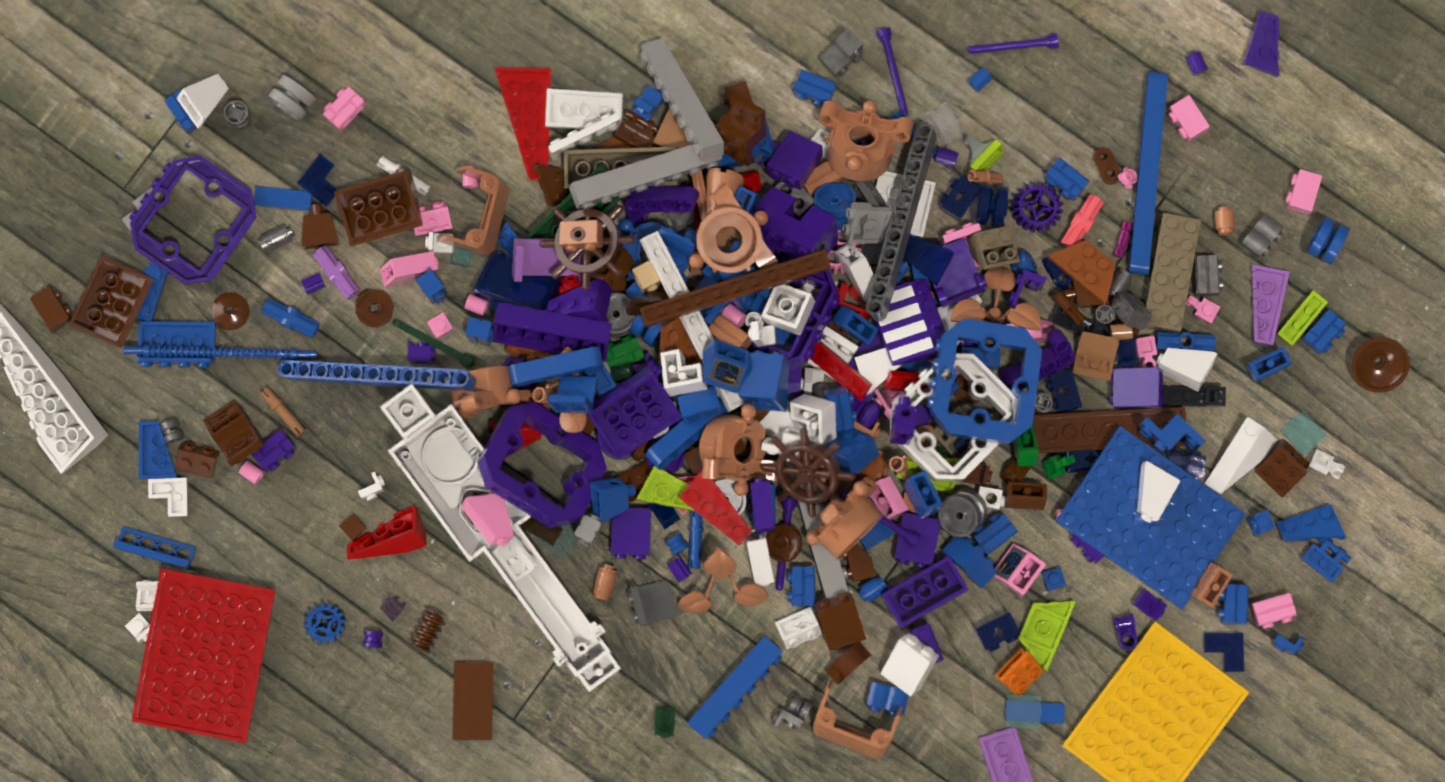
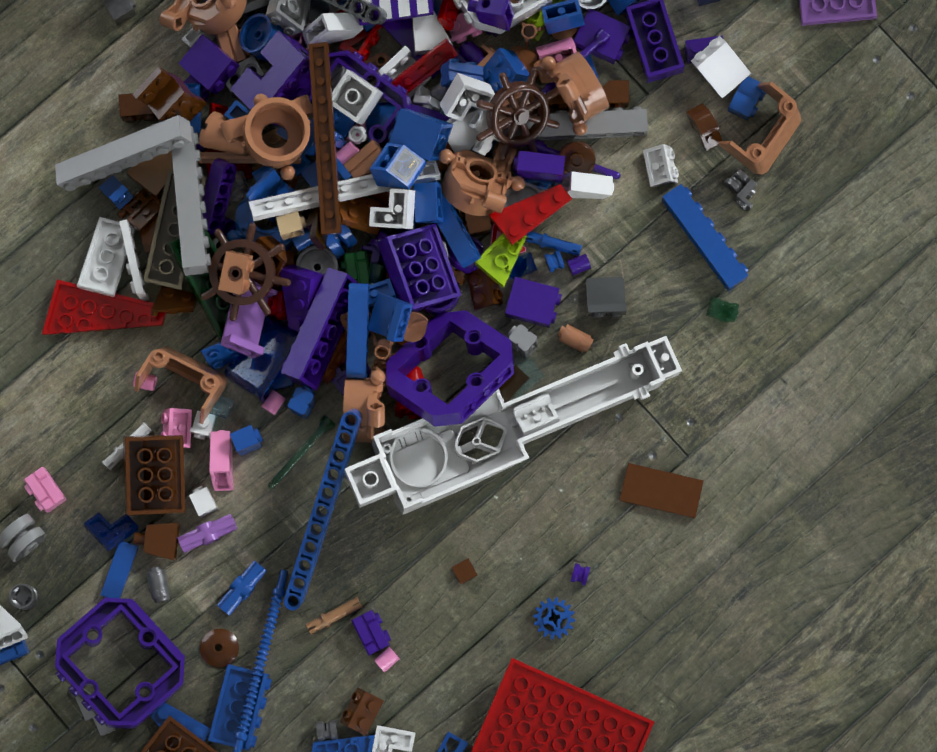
camera: 75 degrees left, 0 degrees up
reddish brown bracket [203,399,264,467] -> none
dark purple piece [301,272,326,295] -> none
red wedge [347,505,427,560] -> none
reddish brown plate [356,289,394,328] -> none
white bracket [358,472,385,501] -> none
tile [380,595,406,622] -> none
dark purple brick [408,342,437,364] -> none
reddish brown piece [409,609,446,653] -> none
bright pink plate [427,313,454,339] -> none
bright pink slope [461,494,514,546] -> none
blue torso [590,478,636,522] -> none
nougat plant [678,547,769,613] -> none
white bracket [748,321,776,347] -> none
blue brick [788,567,815,607] -> none
blue brick [793,70,837,108] -> none
reddish brown brick [814,591,866,651] -> none
blue brick [831,306,879,345] -> none
blue brick [858,576,888,603] -> none
none -> white brick [189,486,218,518]

